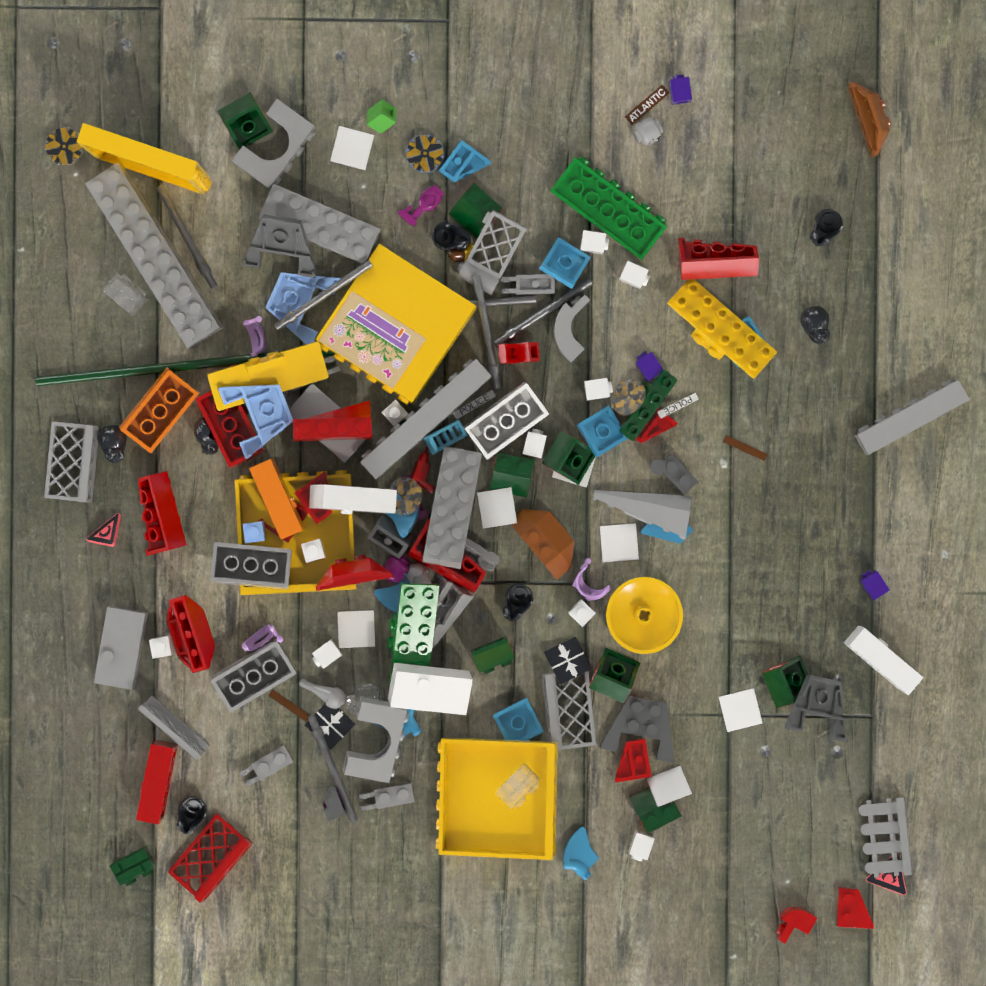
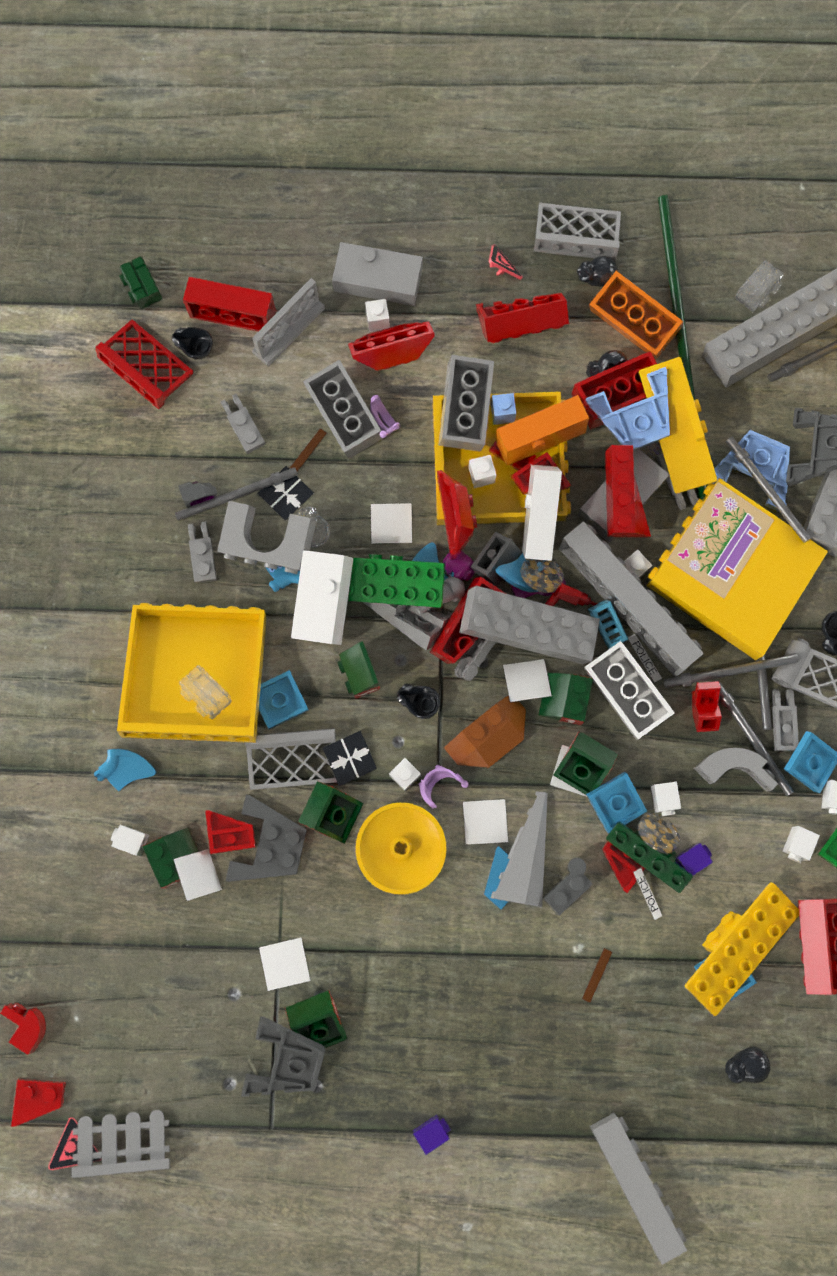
camera: 90 degrees right, 10 degrees down
lavender helmet [243,316,267,357] -> none
light grey piece [299,679,345,709] -> none
white brick [312,639,343,669] -> none
reddish brown arm [448,243,474,262] -> none
white brick [522,429,547,458] -> none
white brick [844,626,923,695] -> none

